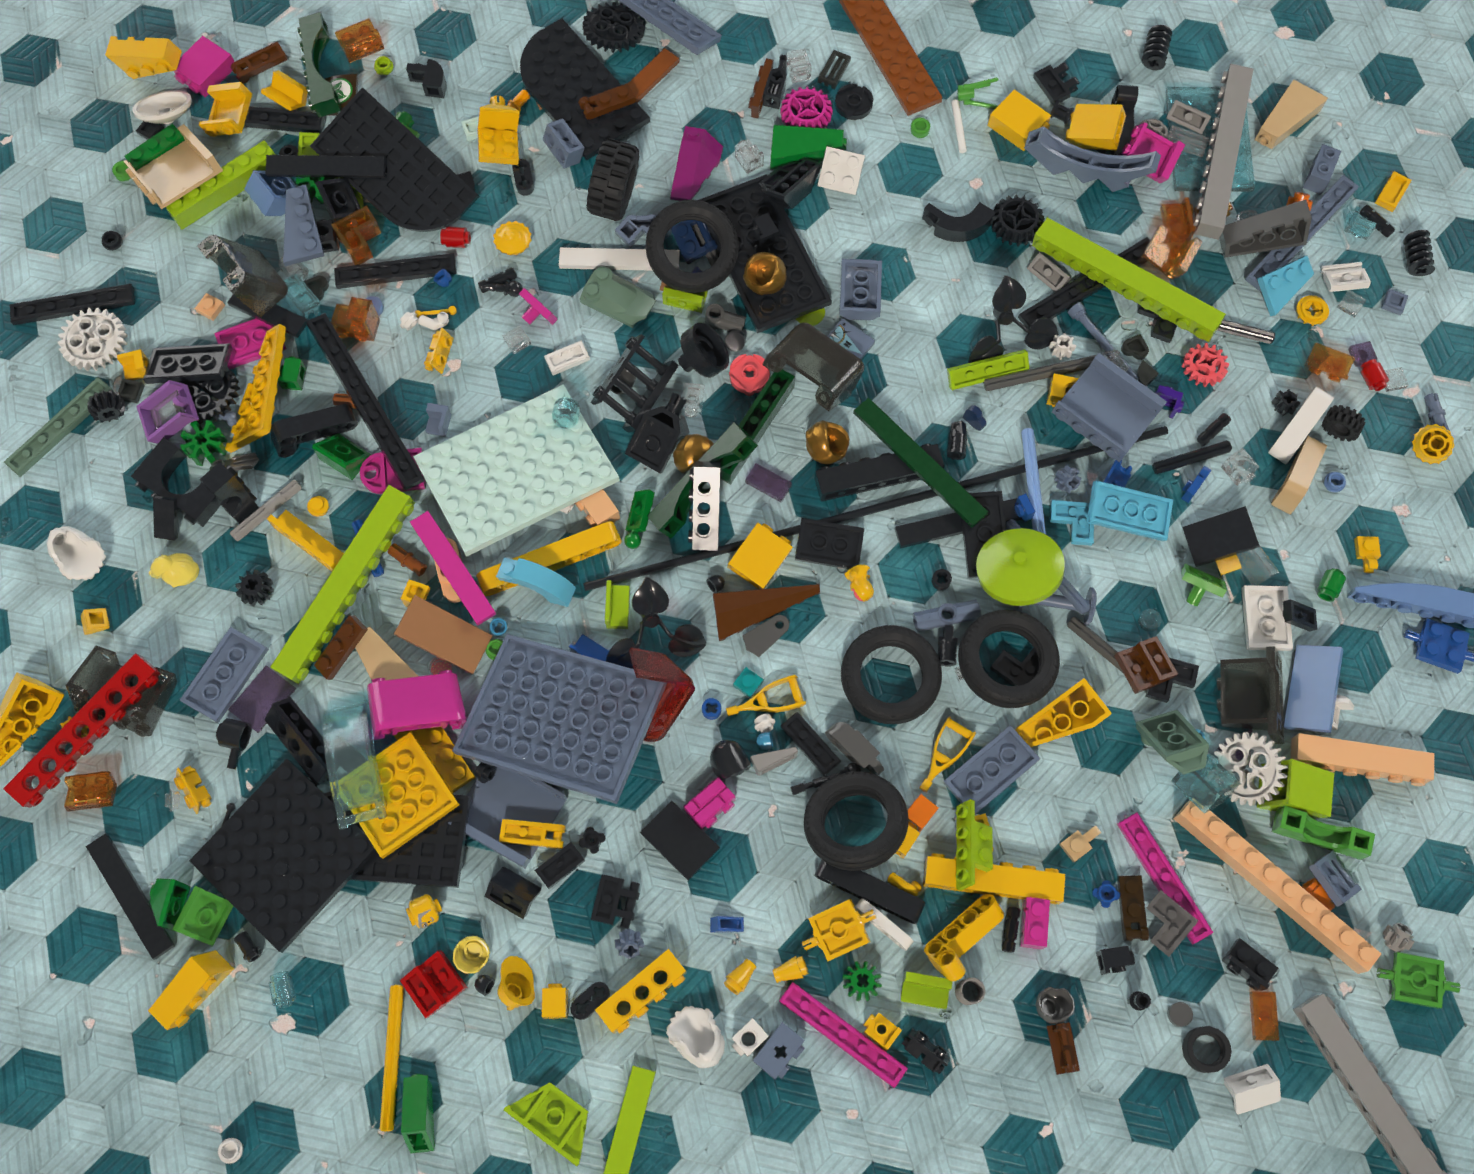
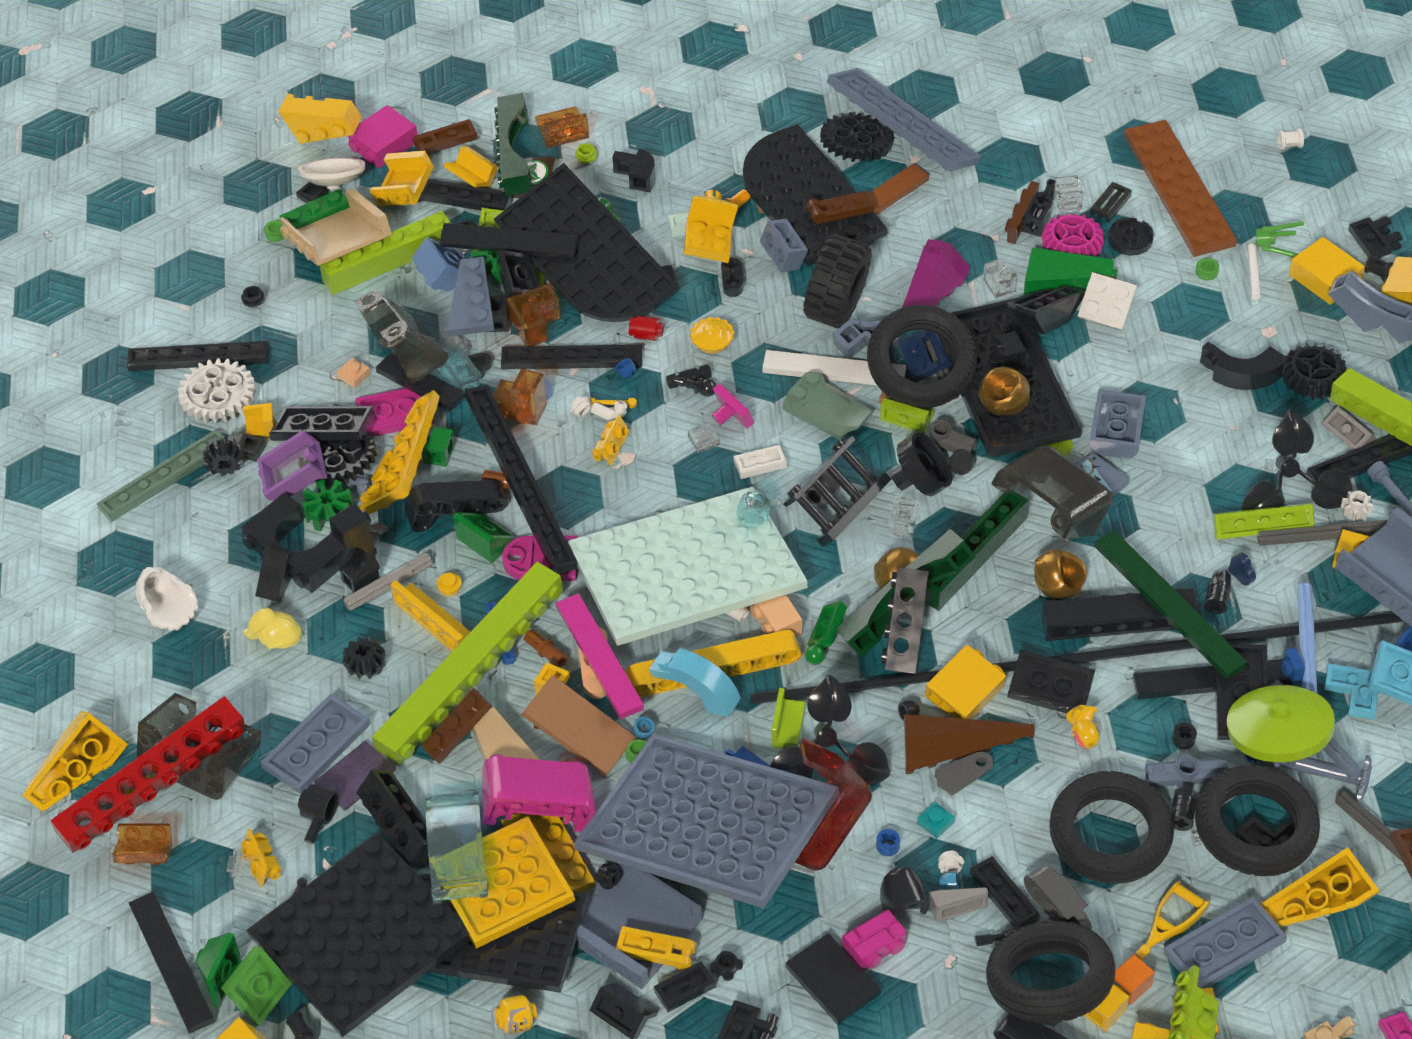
camera: 10 degrees right, 20 degrees down
yellow slope [81,608,110,635] -> none
sand blue panel [425,403,452,437] -> none
black plate [625,393,690,473] -> none
yellow piece [726,675,806,716] -> none
coral plate [729,354,770,396] -> none
clear purple plate [745,463,792,503] -> none
sand blue gear [1054,465,1081,493] -> none

